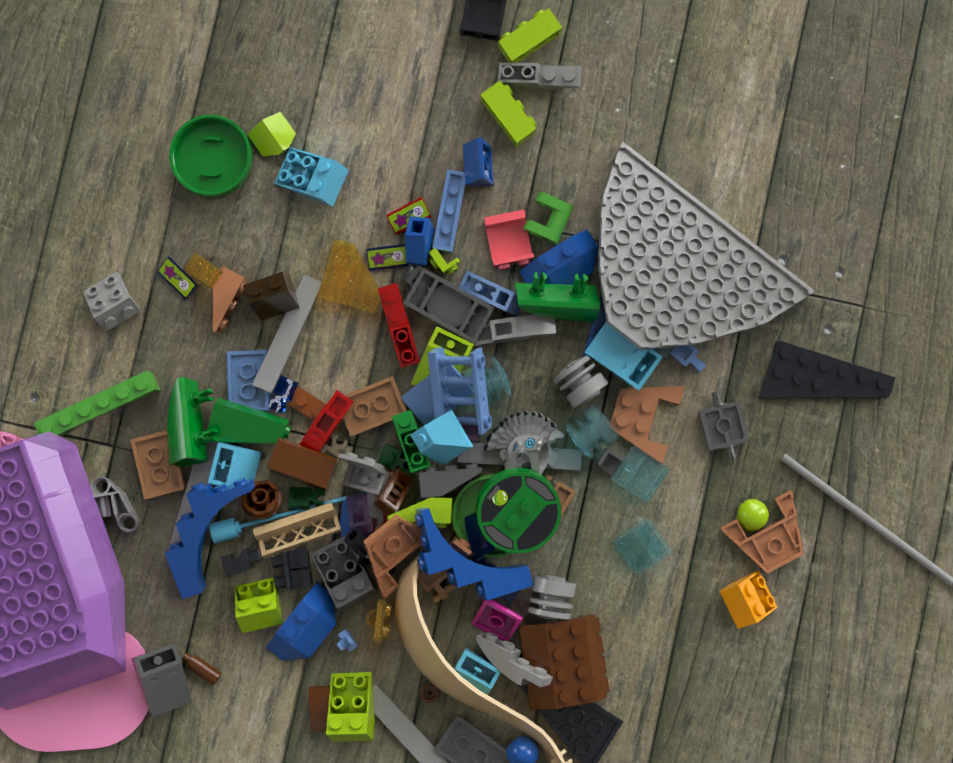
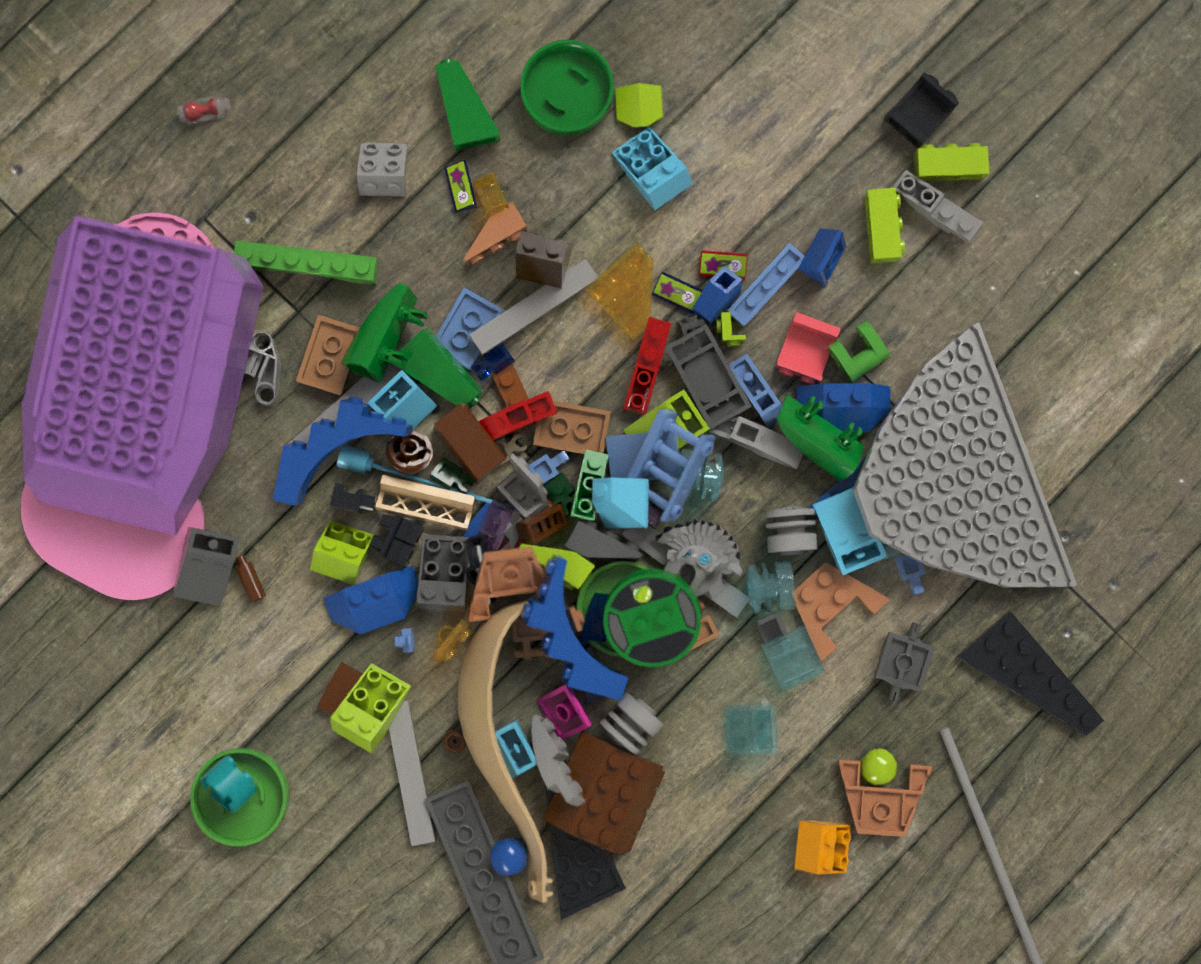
camera: 25 degrees right, 0 degrees up
none -> green slope [435,59,501,152]
none -> medium blue plate [528,451,570,485]

